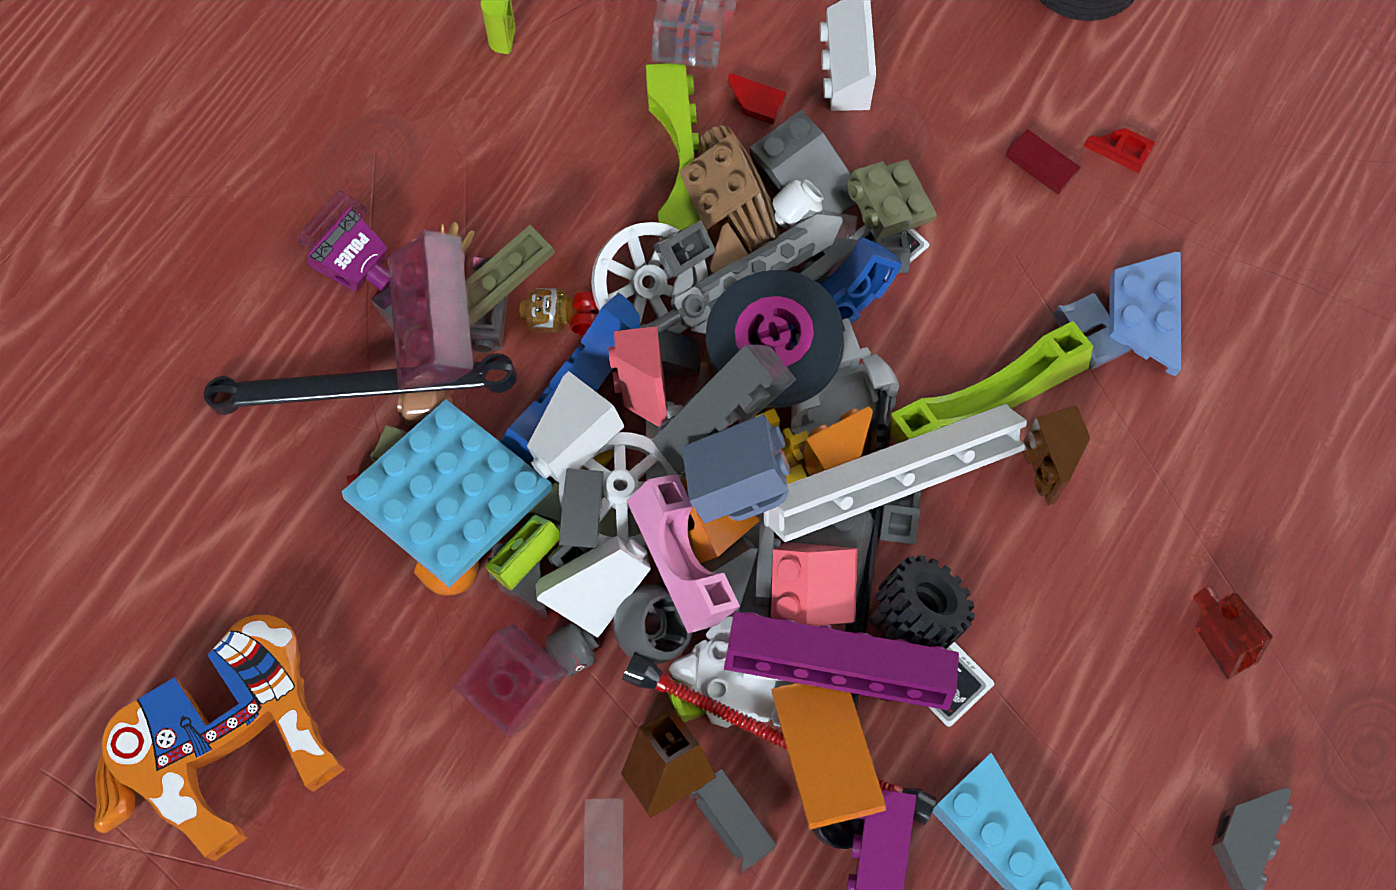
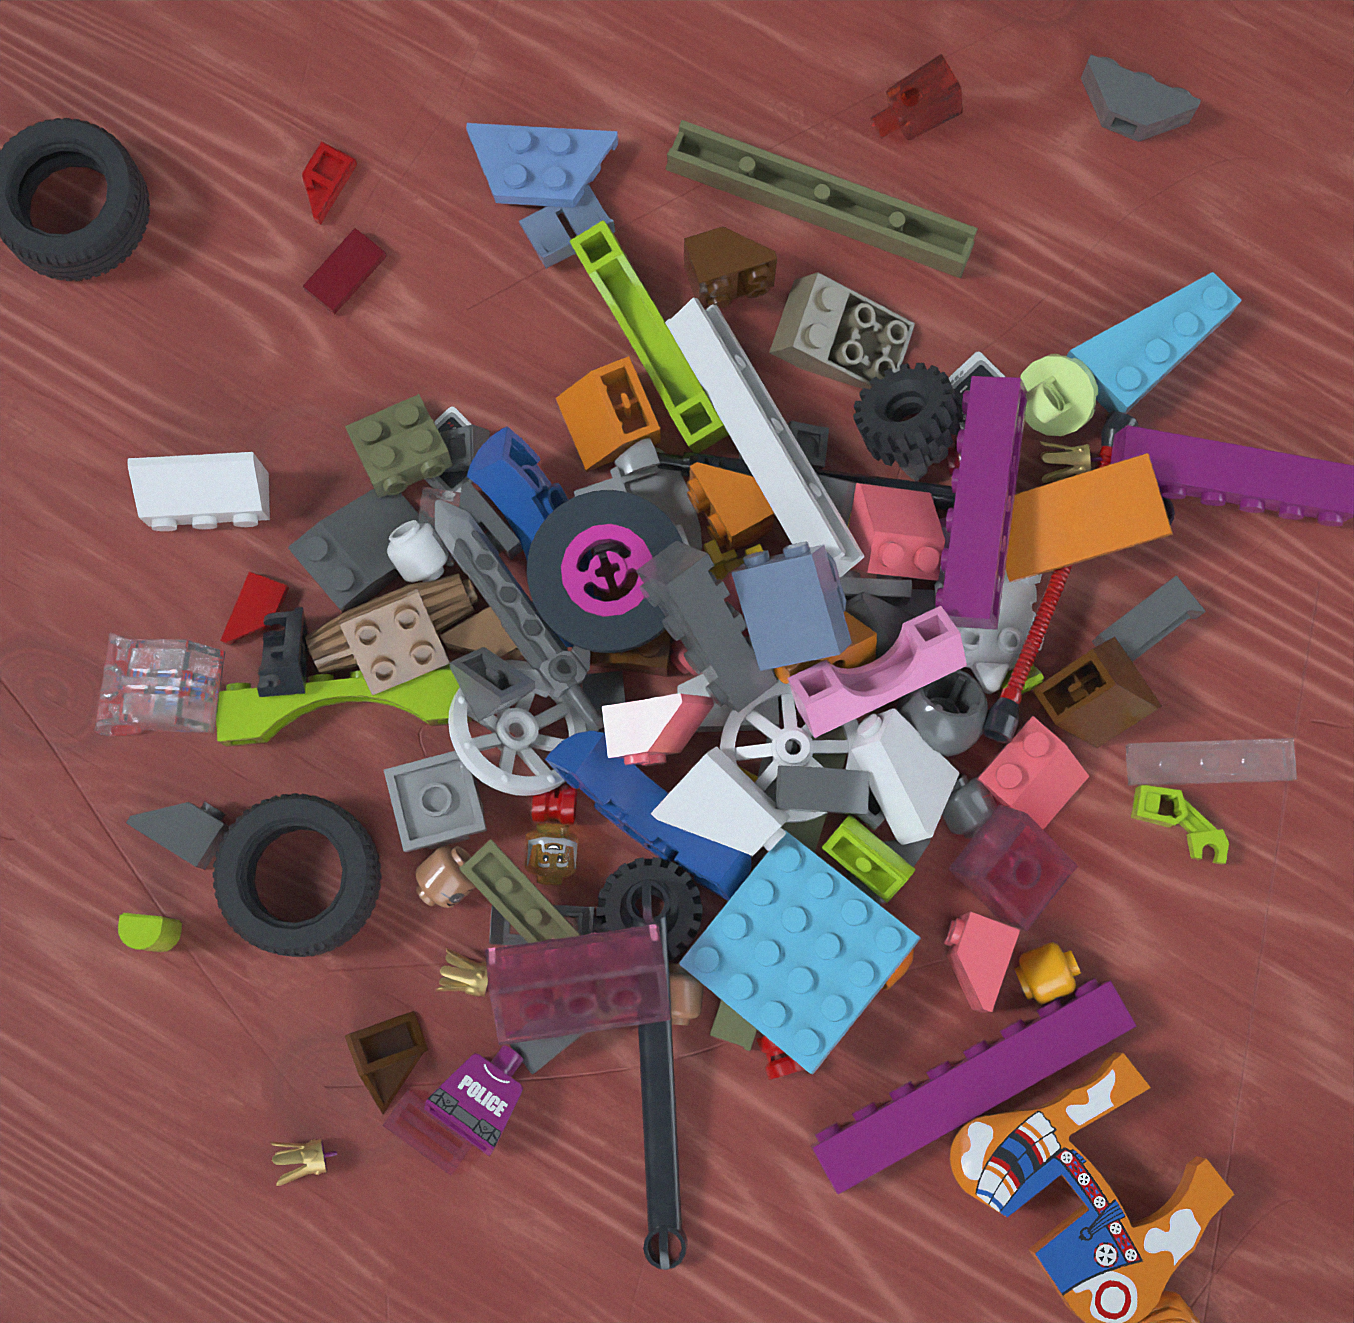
camera: 90 degrees left, 10 degrees up
none -> dark grey slope [126,801,230,870]
none -> black tyre [212,793,382,957]
none -> black hinge [257,607,309,697]
none -> pearl gold piece [271,1139,337,1186]
none -> reddish brown slope [344,1011,428,1114]
none -> light grey panel [384,751,487,852]
none -> nougat head [415,846,475,908]
none -> orange slope [556,356,661,472]
none -> black tyre [597,857,702,962]
none -> olive tile [666,120,978,279]
none -> dark tan slope [769,272,915,390]
none -> magenta brick [810,978,1136,1194]
none -> coral slope [943,912,1020,1013]
none -> coral slope [977,716,1089,839]
none -> light orange head [1014,942,1081,1005]
none -> yellowish green tile [1020,354,1098,436]
none -> pearl gold piece [1040,441,1102,483]
none -> lime piece [1131,785,1229,865]

